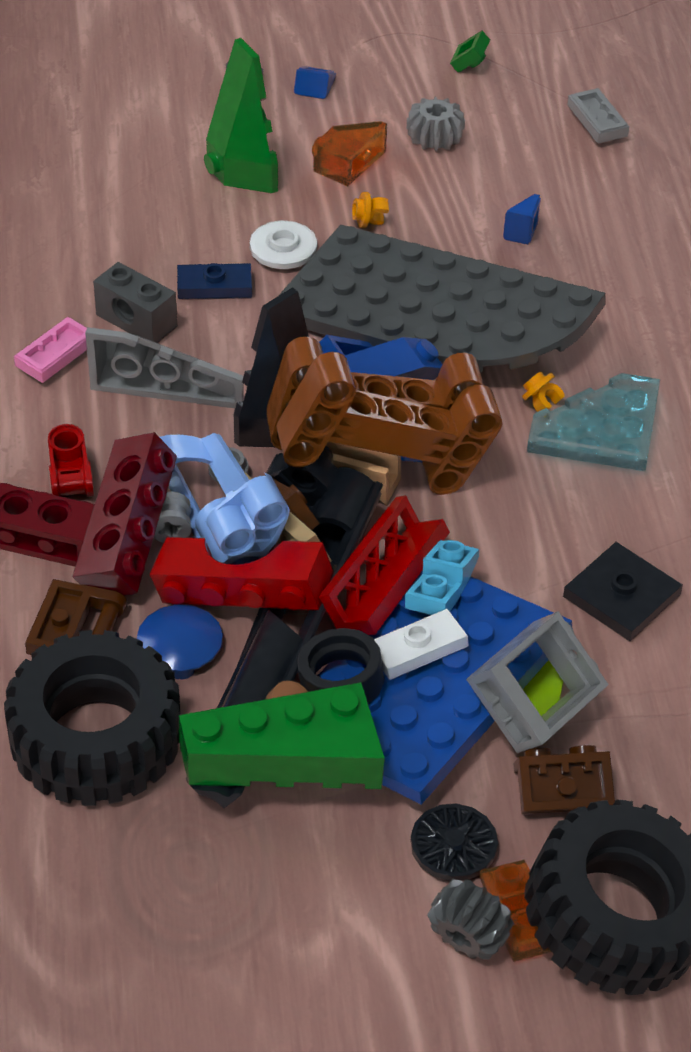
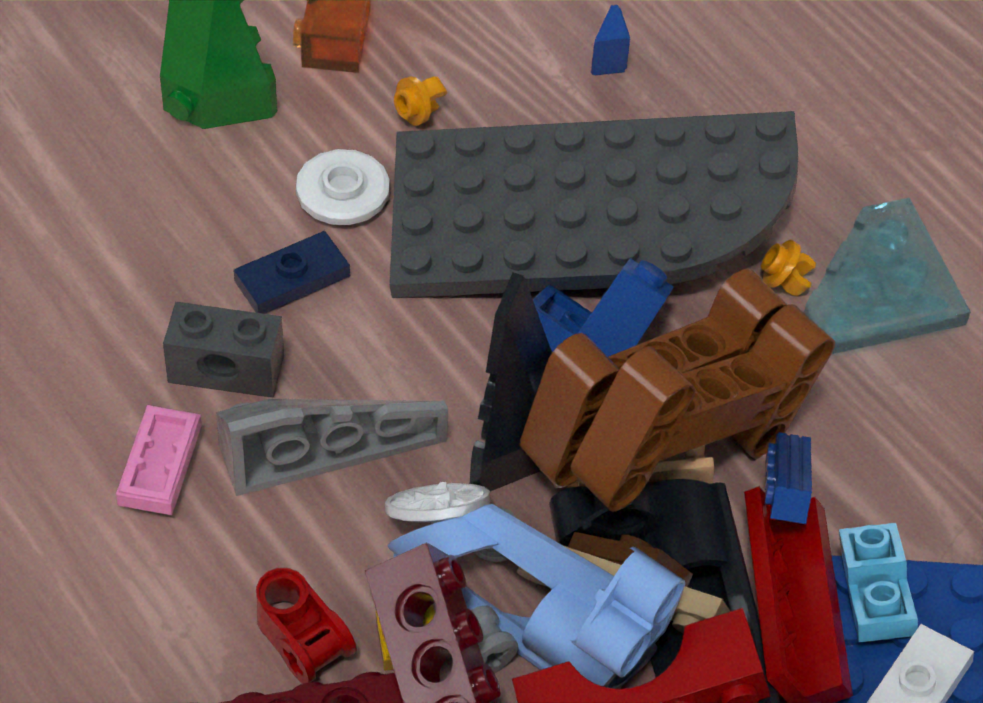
camera: 30 degrees left, 5 degrees up
none -> white wheel [385,482,491,523]
none -> blue piece [764,432,812,524]

